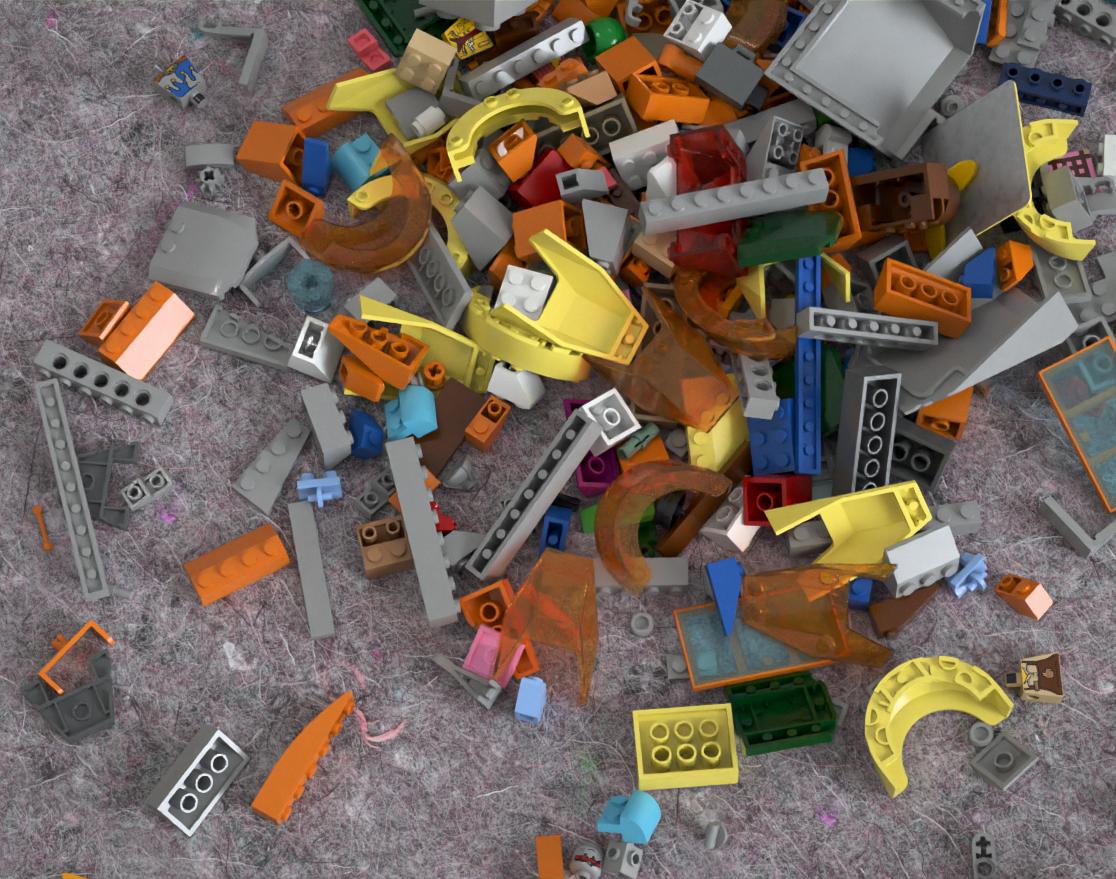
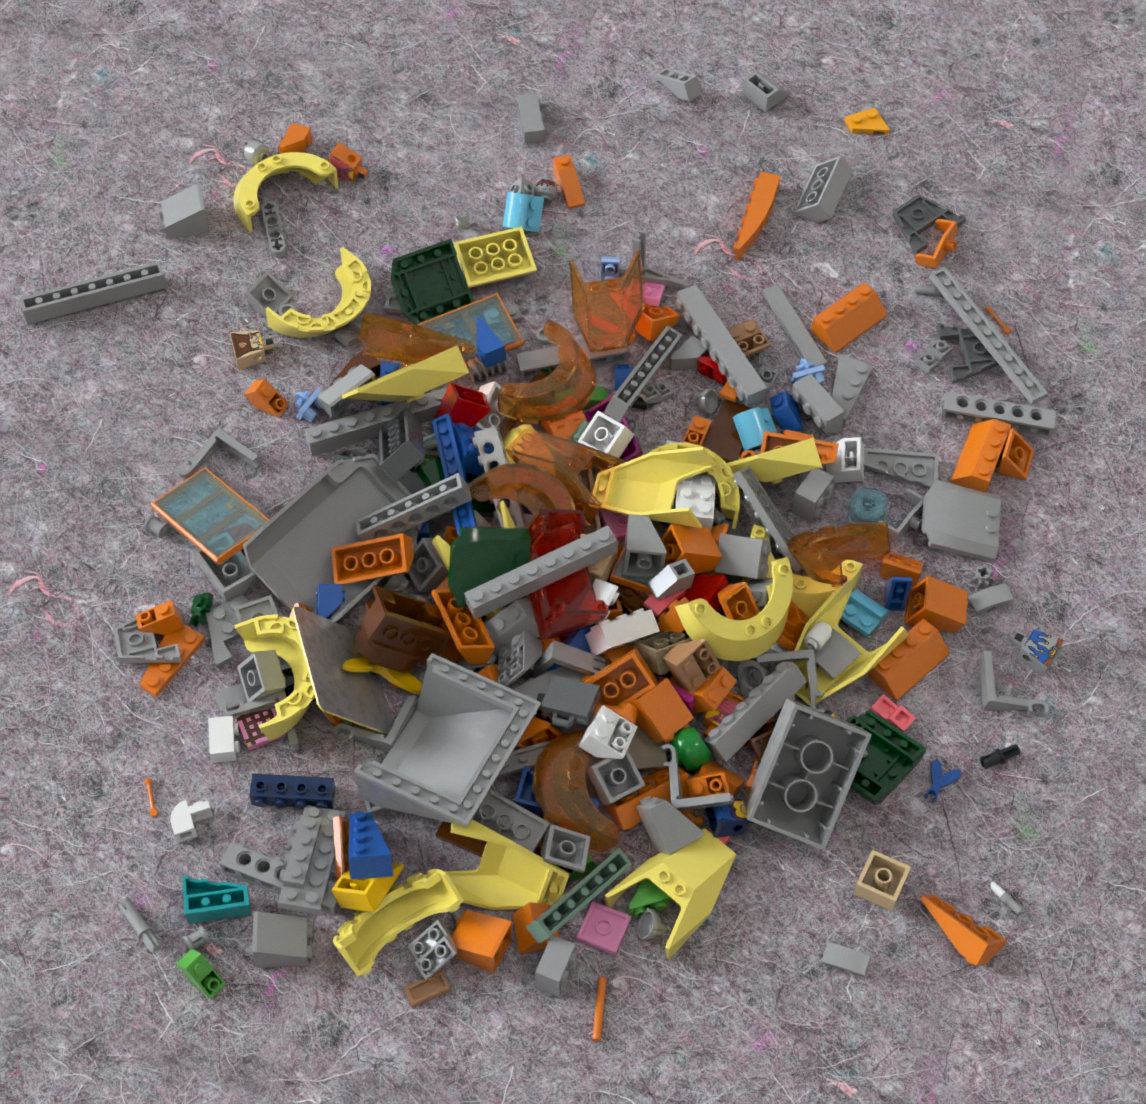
camera: 165 degrees right, 10 degrees down
tan brick [394,28,457,95] -> none

